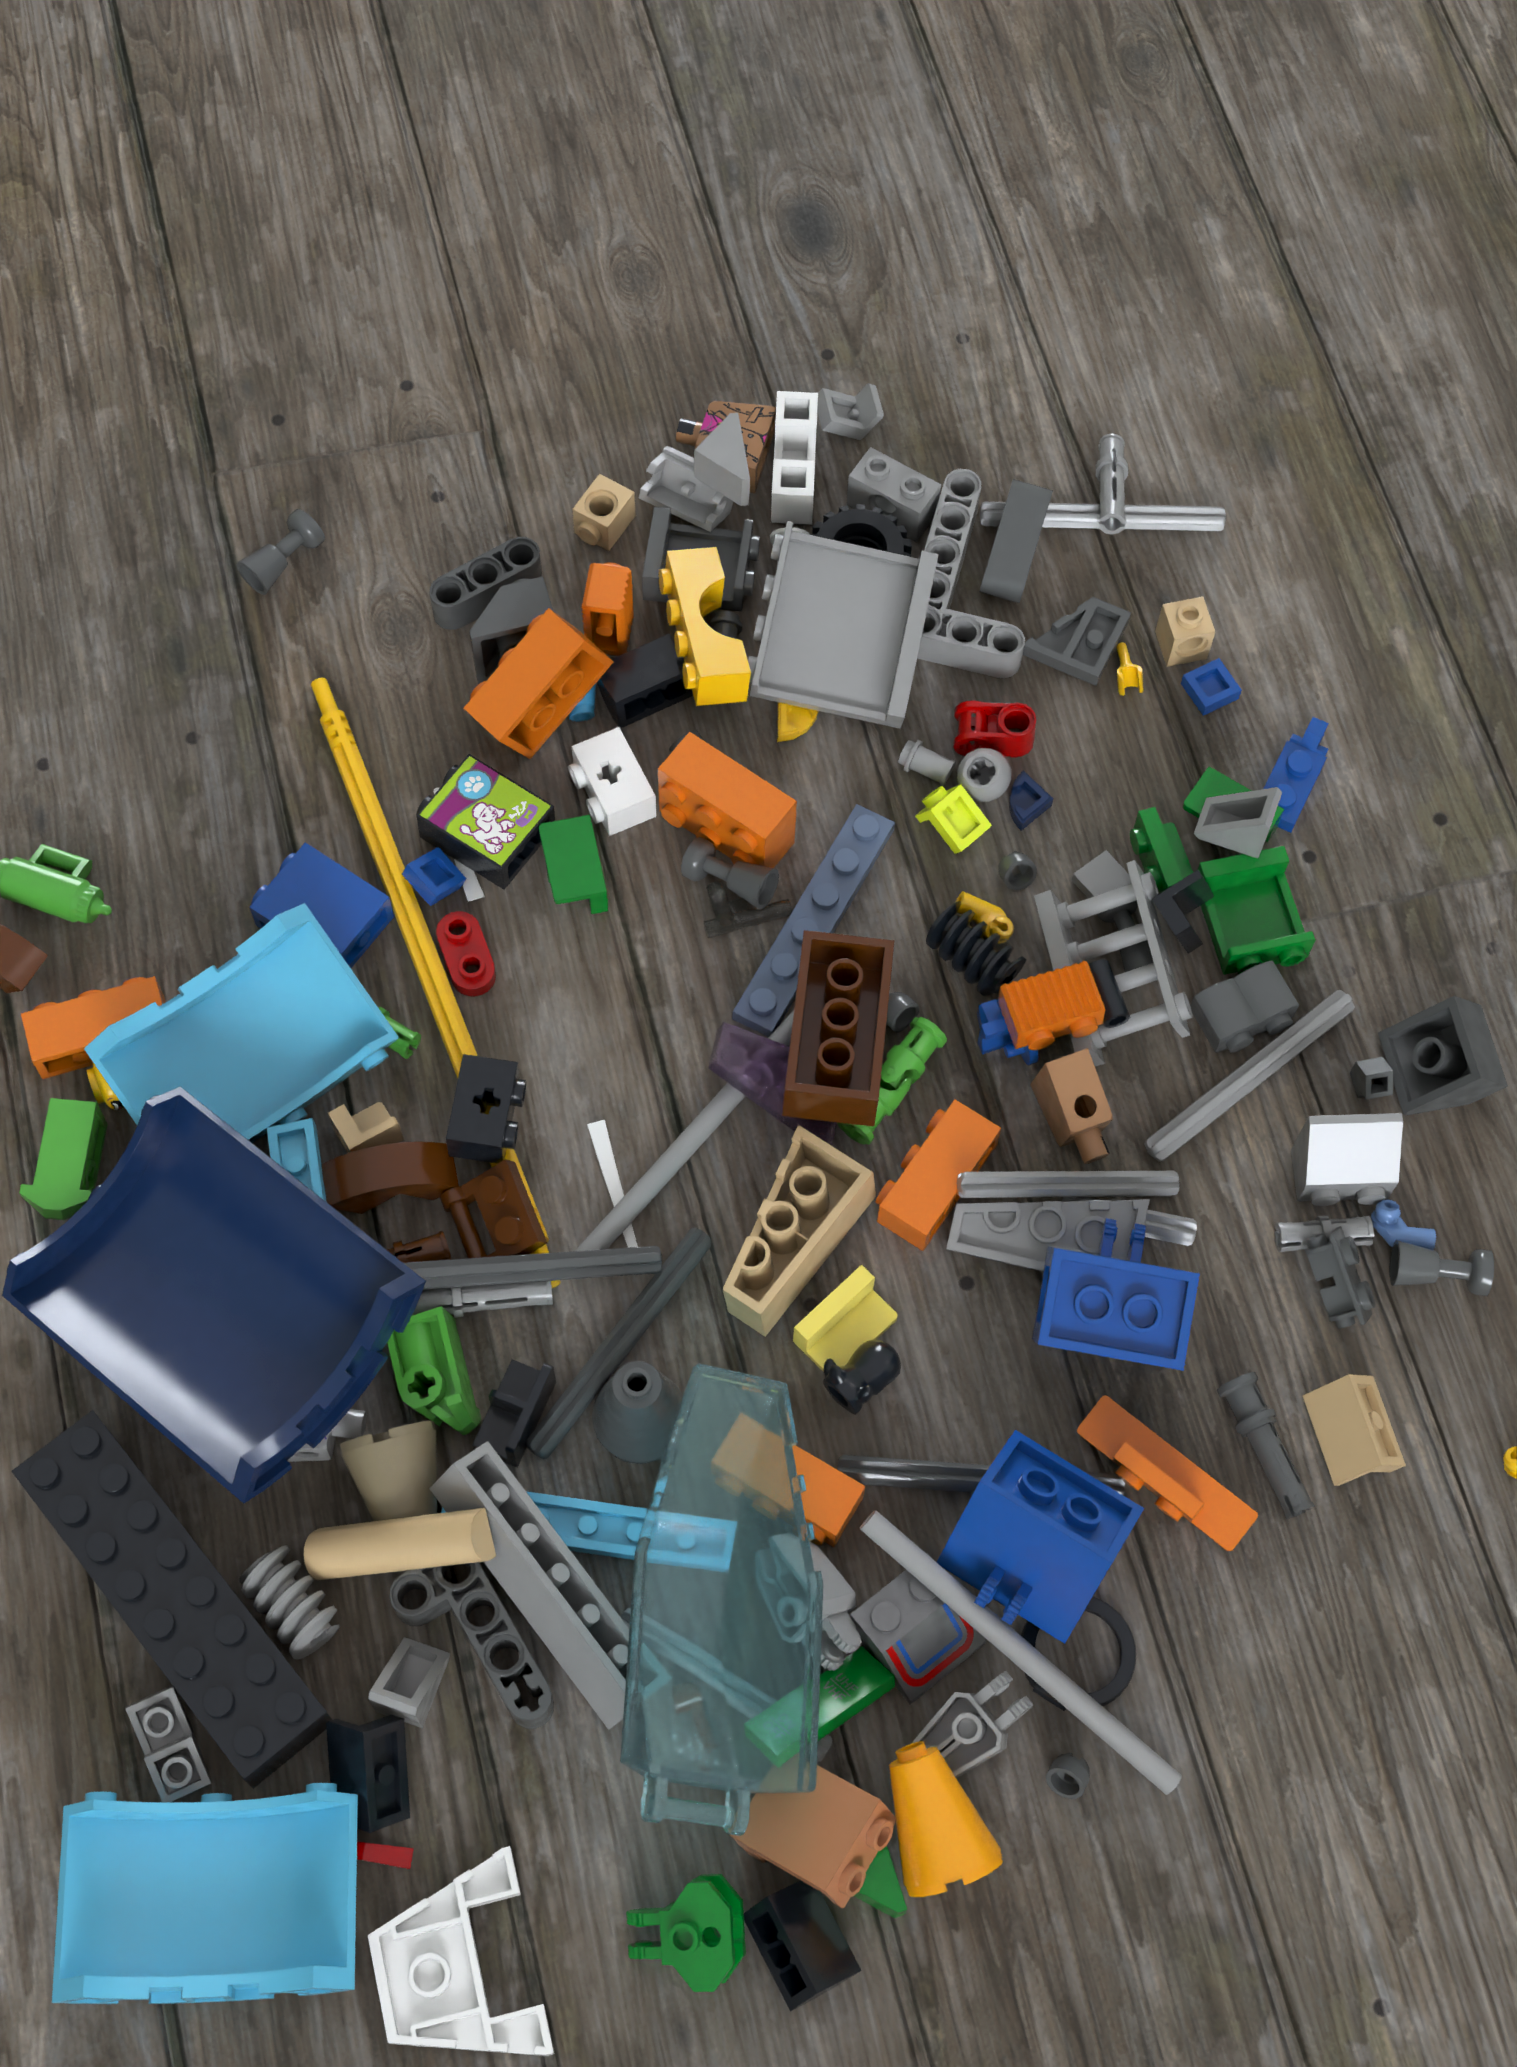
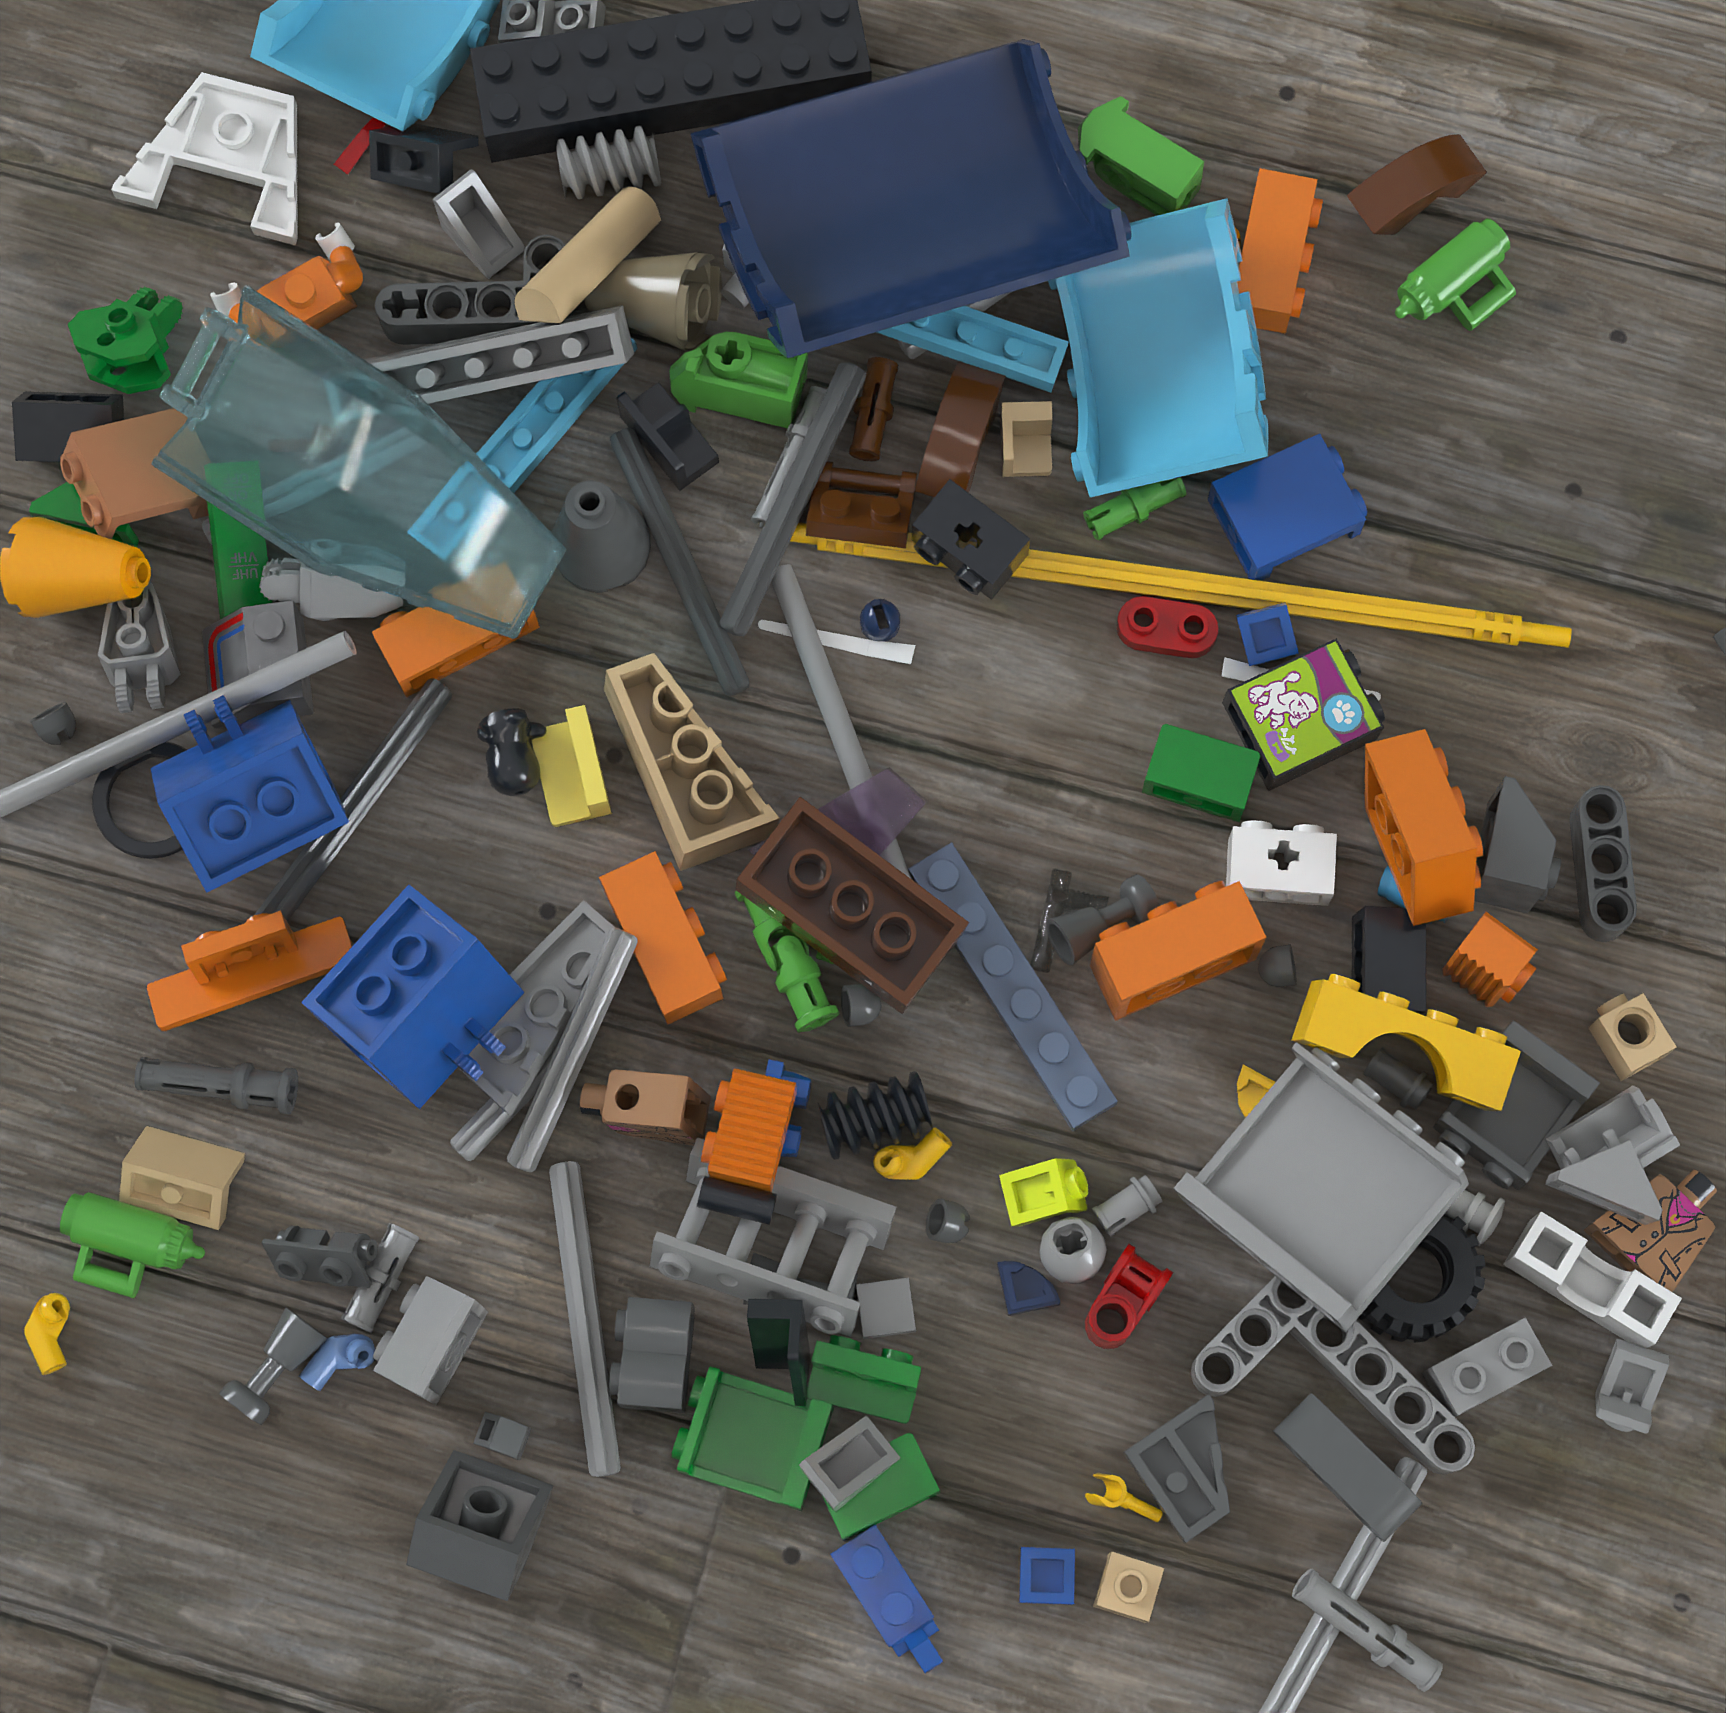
camera: 125 degrees right, 10 degrees up
none -> bright green piece [60,1192,205,1299]
none -> orange torso [210,223,363,353]
none -> dark blue hinge [860,599,900,642]

